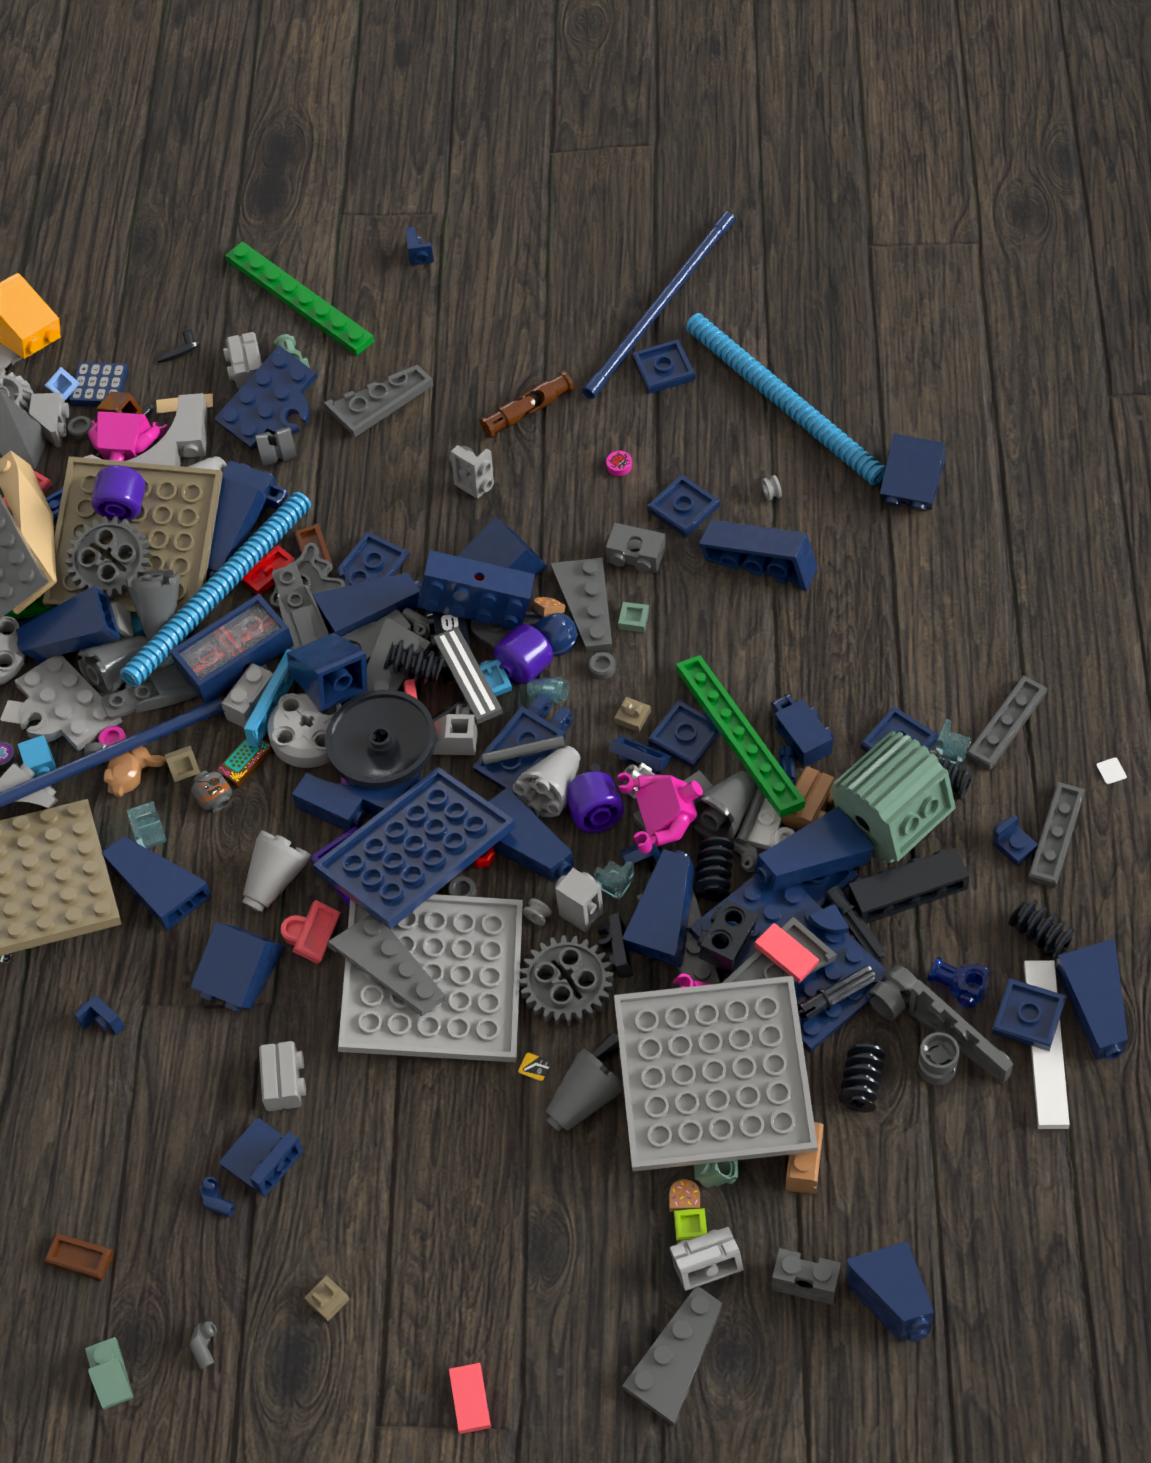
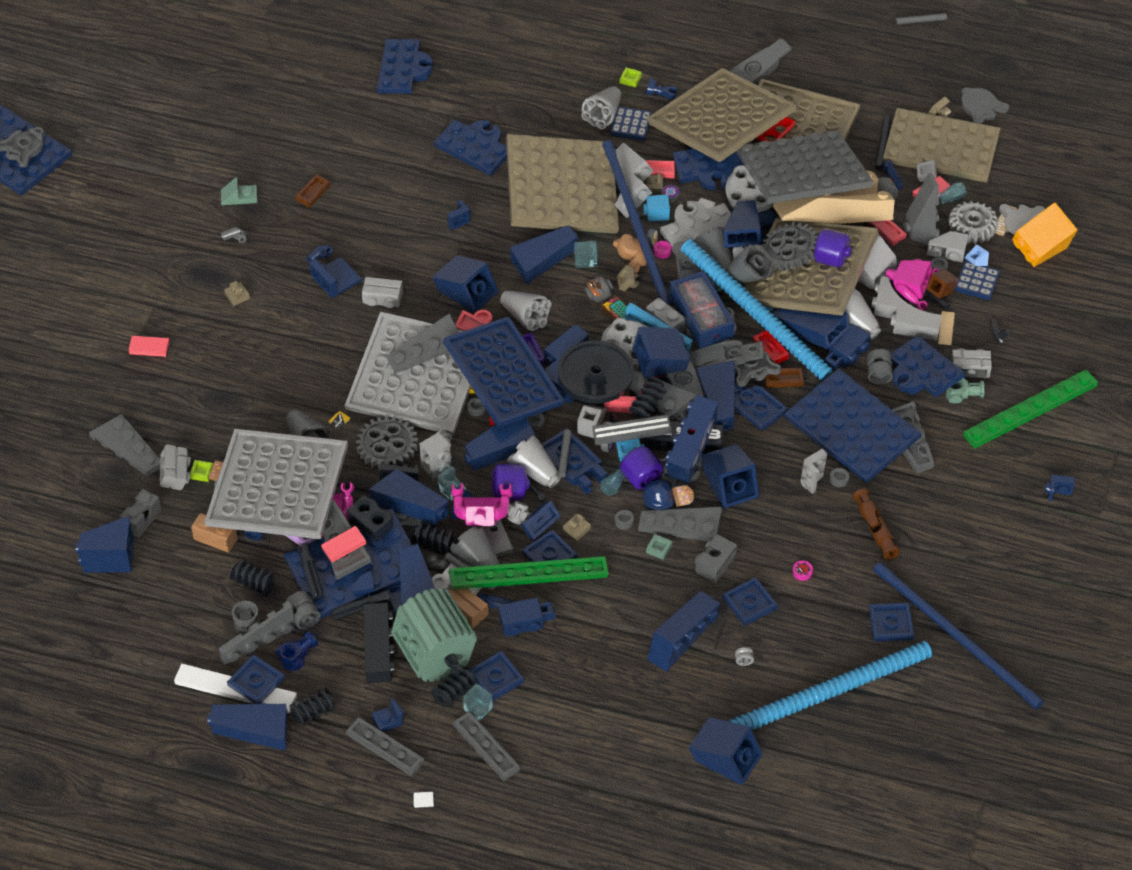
camera: 100 degrees right, 5 degrees down
none -> dark blue plate [785,368,921,484]

